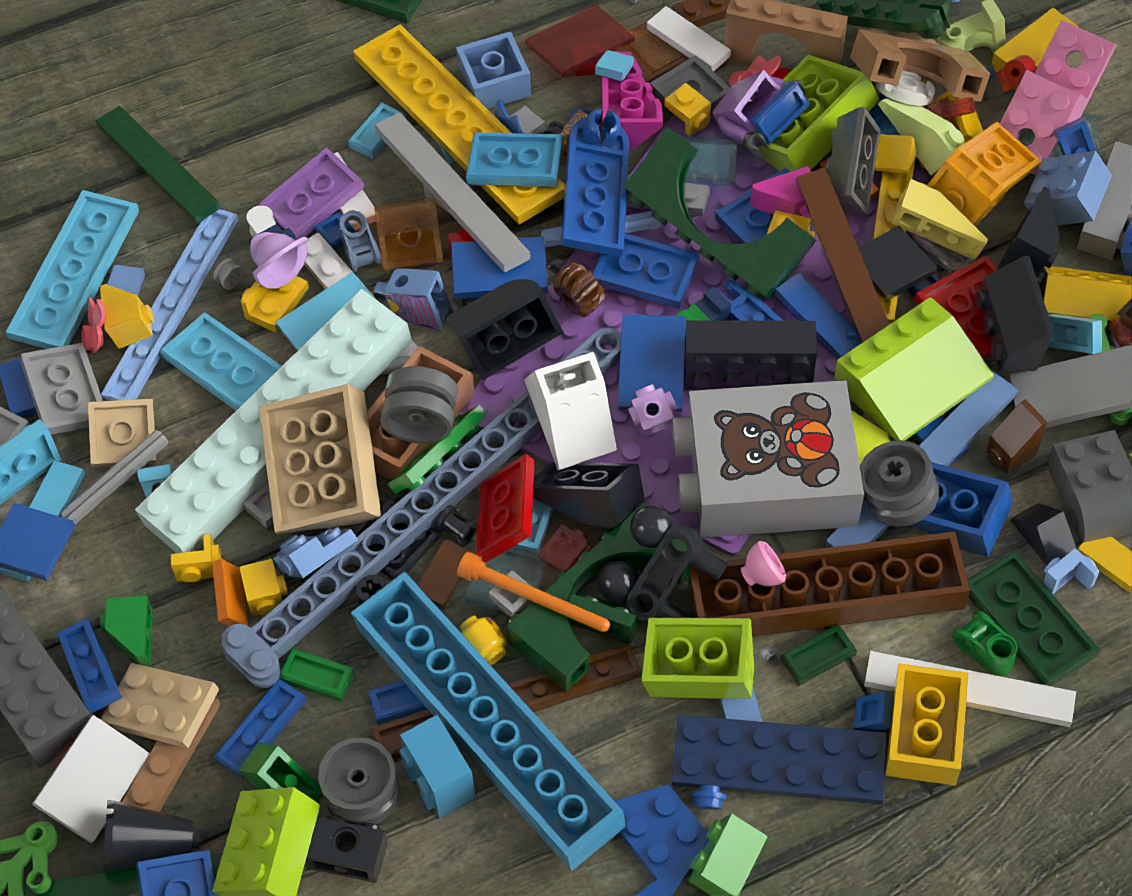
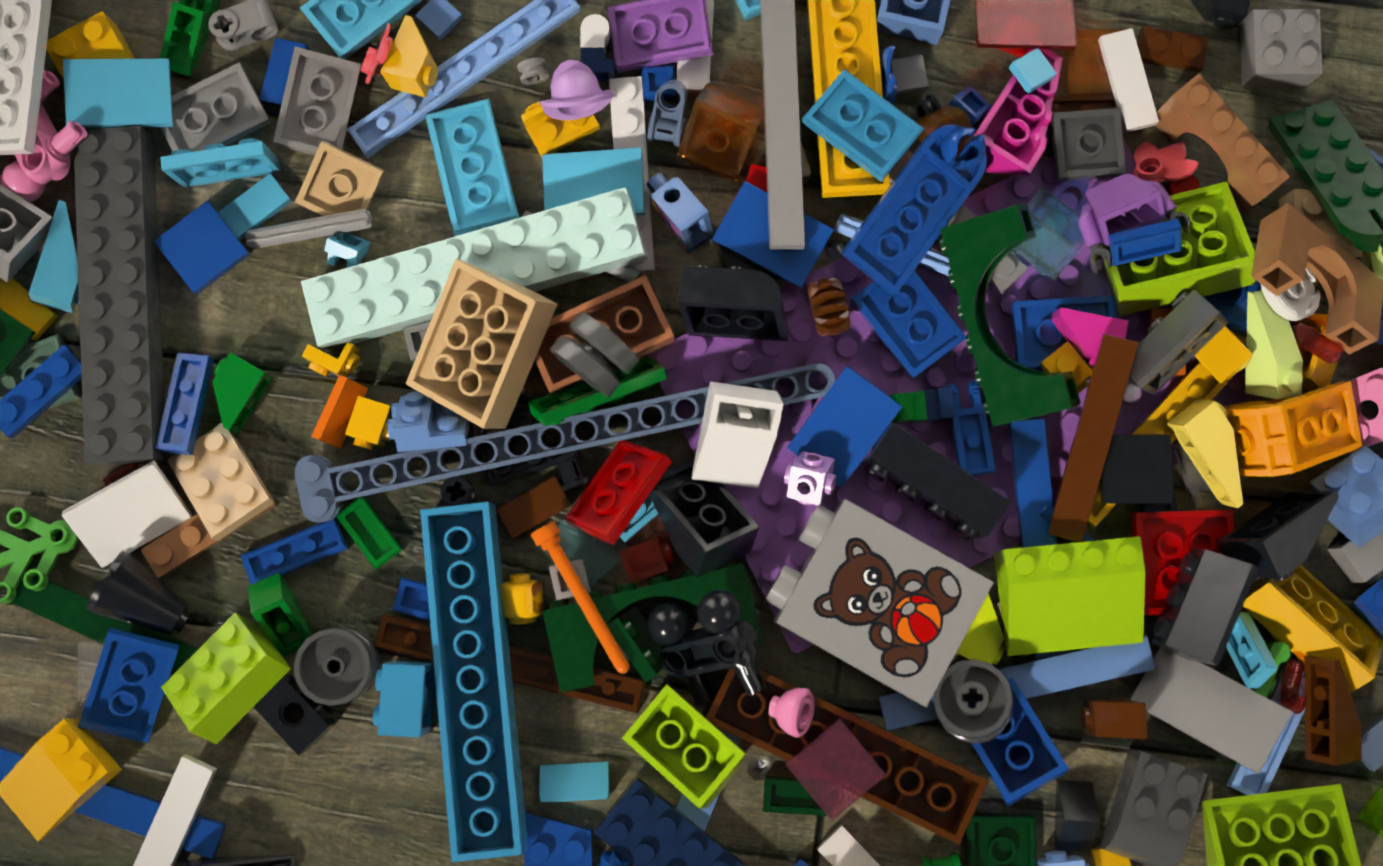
camera: 30 degrees right, 25 degrees up
yellow bracket [664,83,711,136] -> none
none -> medium azure slope [539,761,610,803]
none -> clear pink tile [786,719,886,821]

